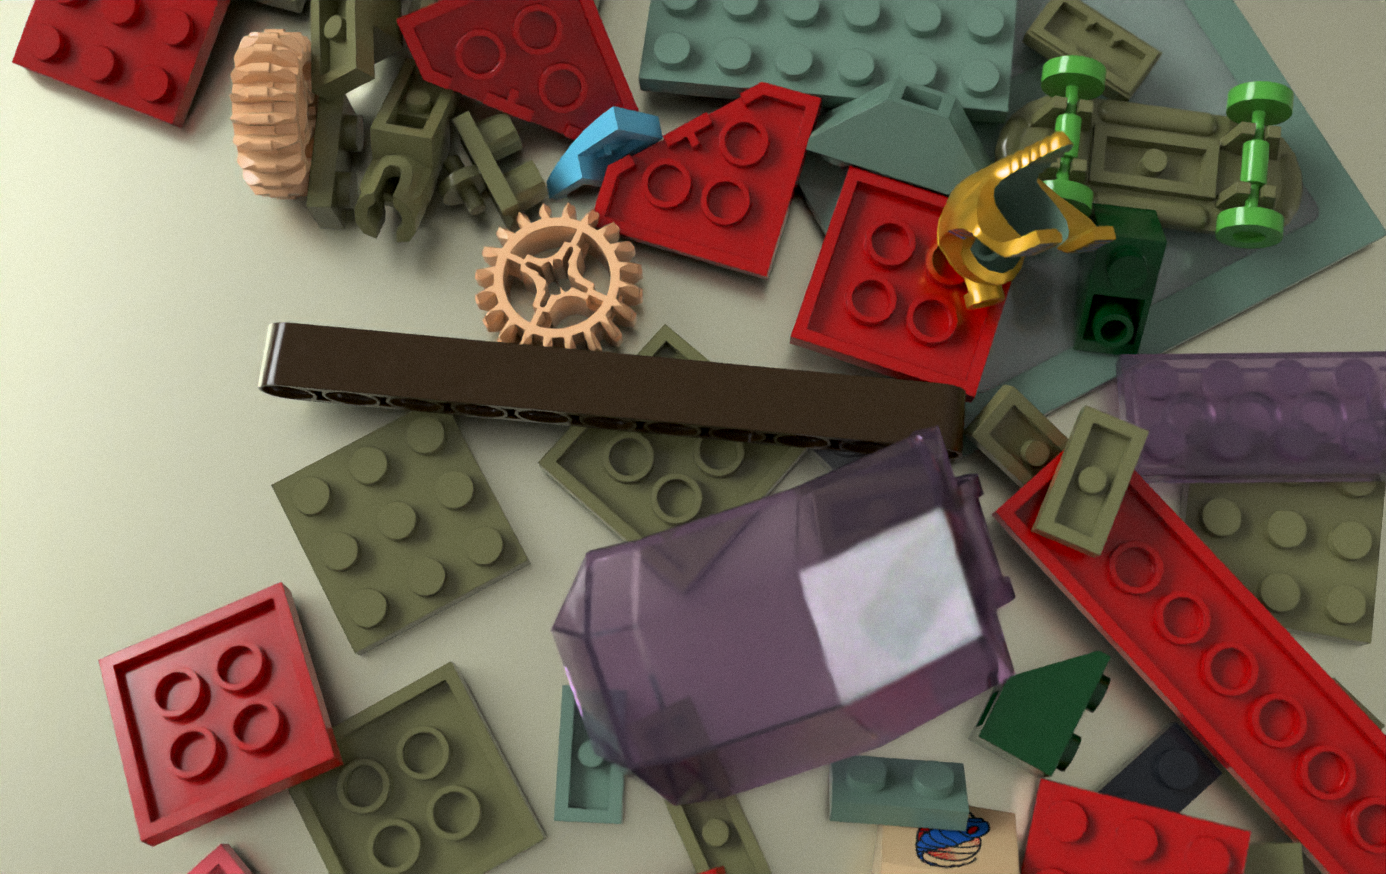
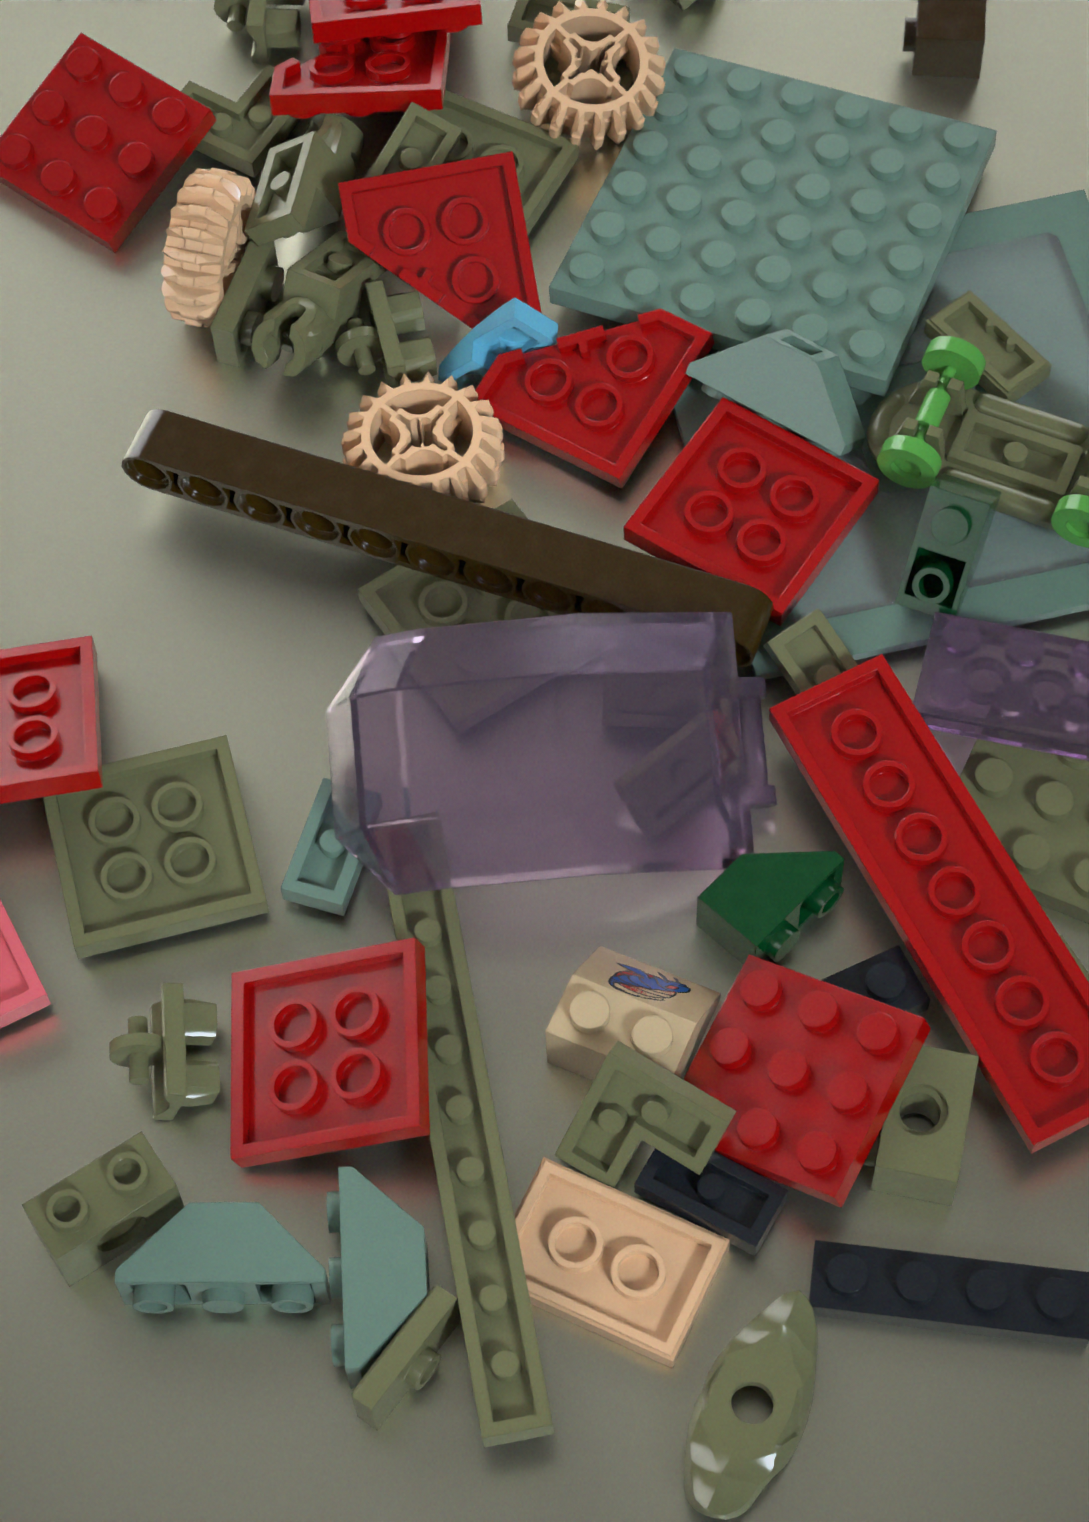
camera: 15 degrees right, 15 degrees down
olive plate [271,411,531,656] -> none
sand green plate [829,754,969,831] -> none
pearl gold piece [937,131,1116,310] -> none
olive plate [1032,405,1149,558] -> none

